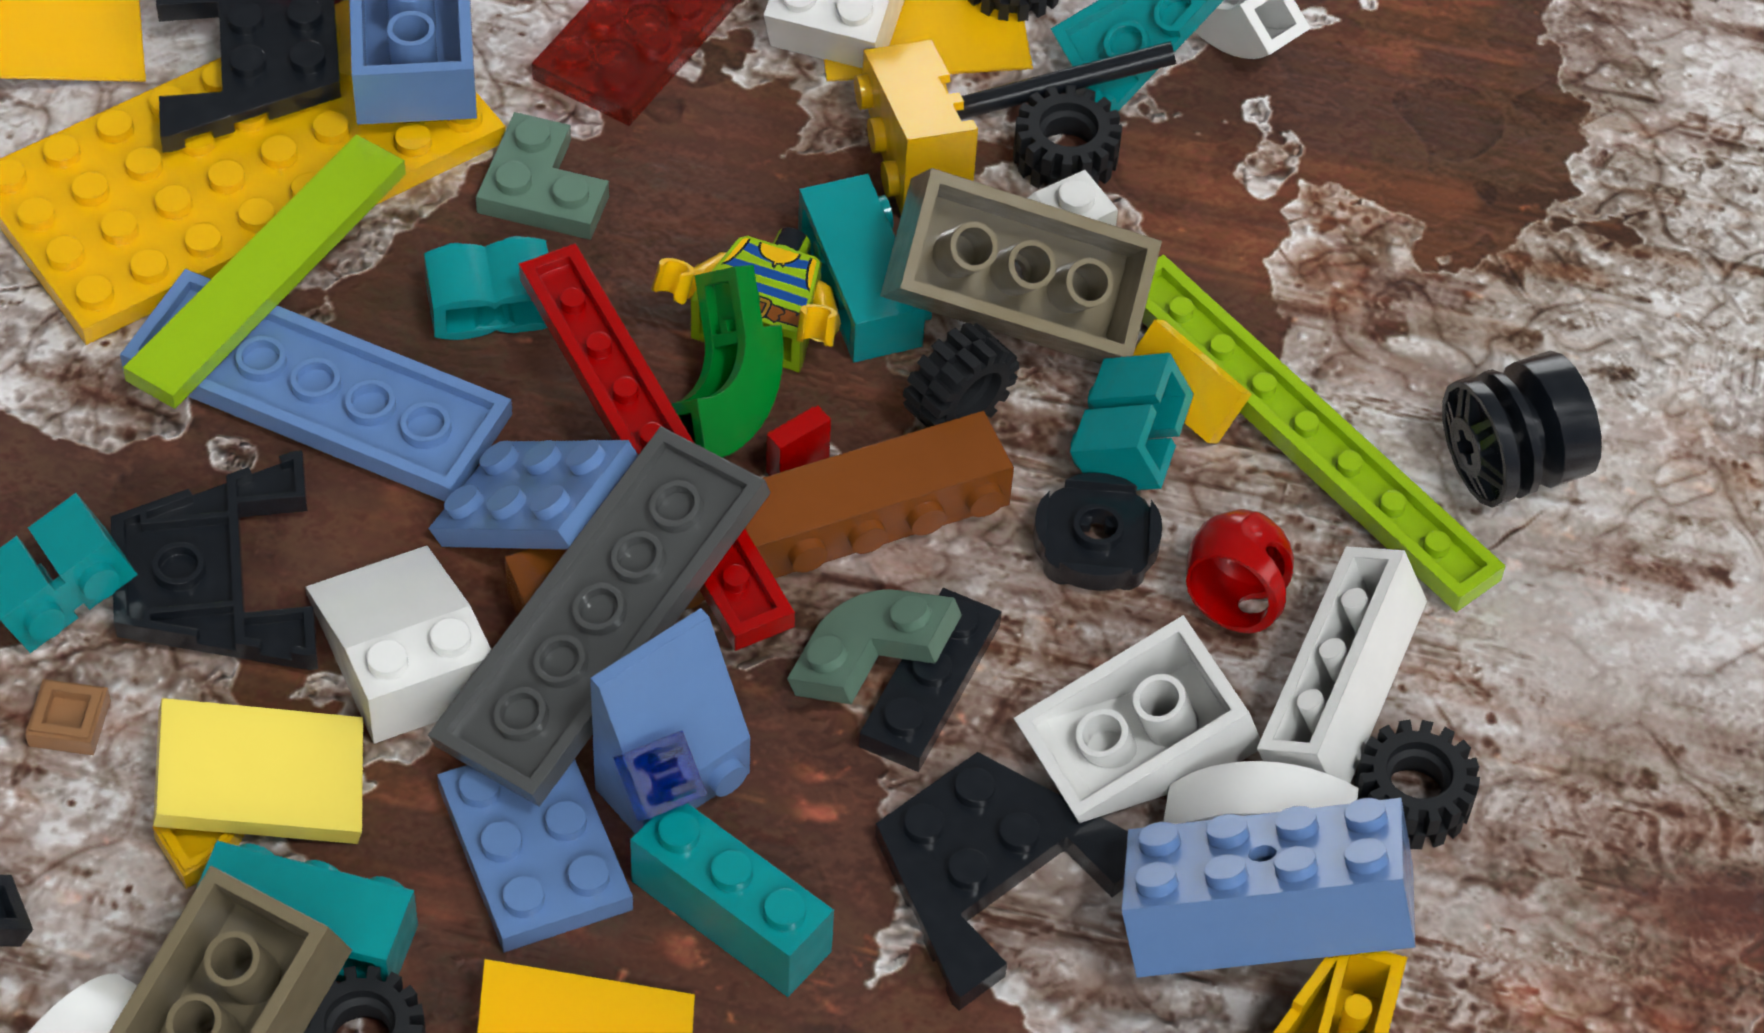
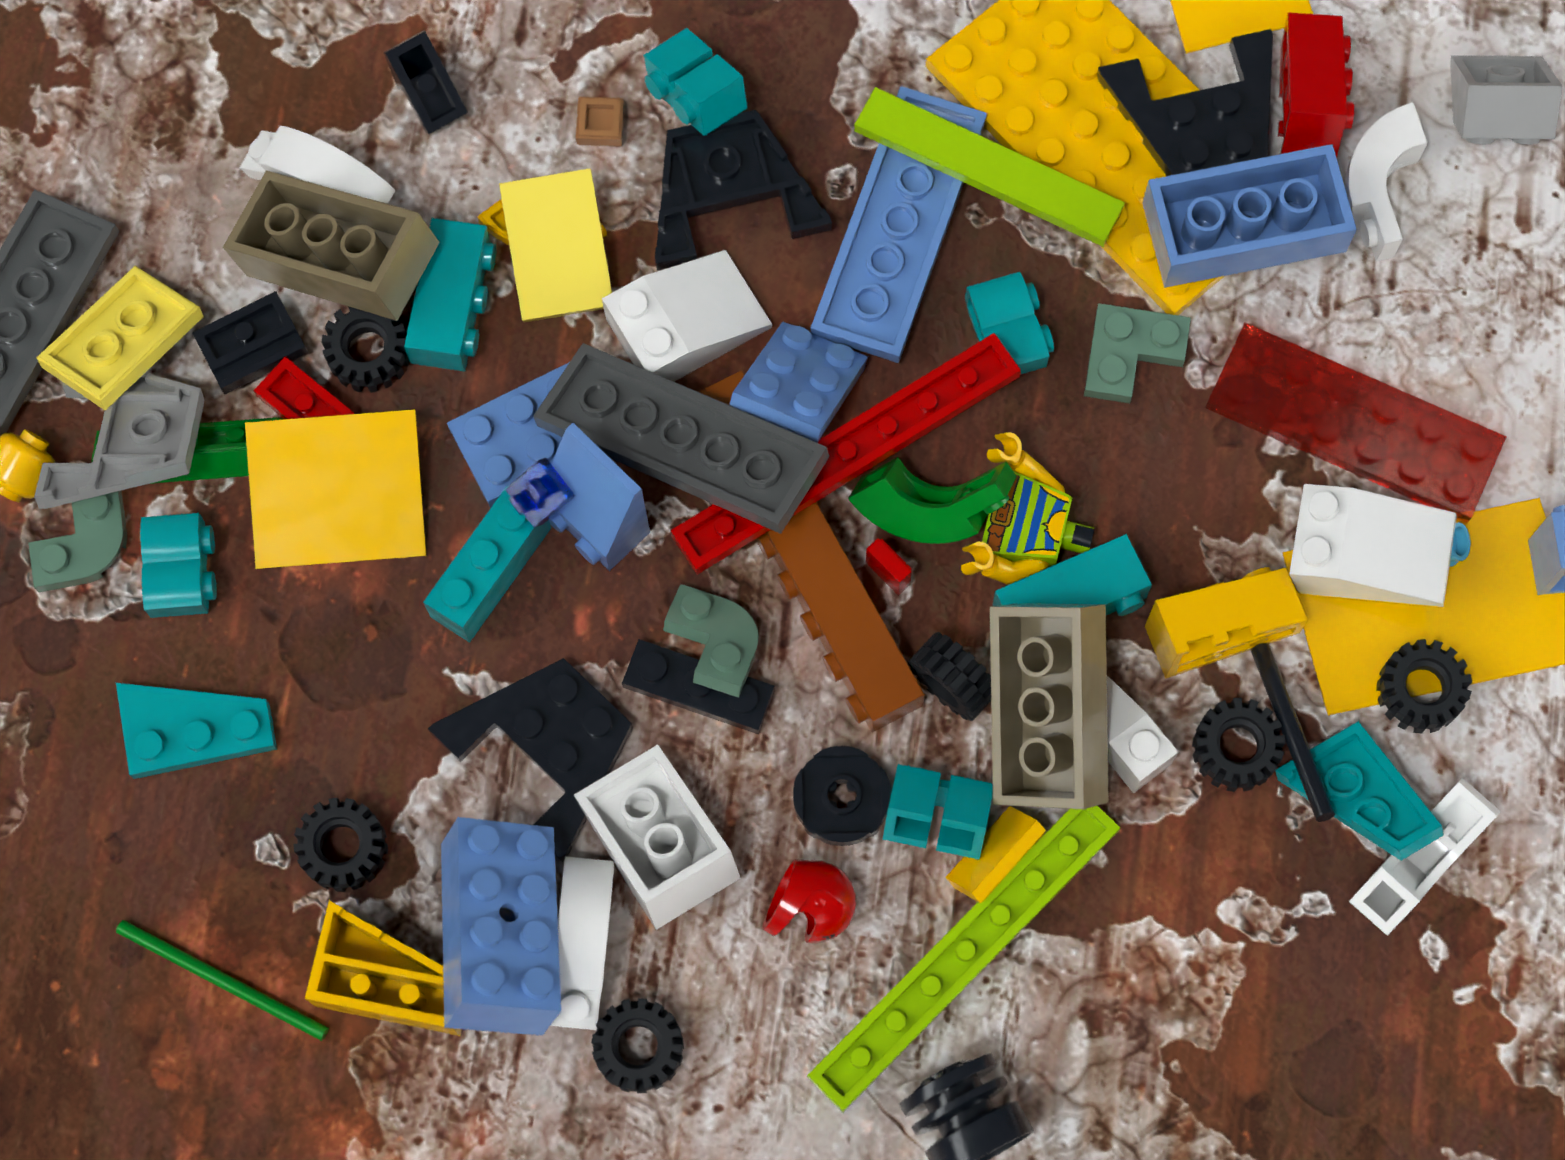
camera: 90 degrees right, 20 degrees up
white brick [1257,546,1427,783] -> none

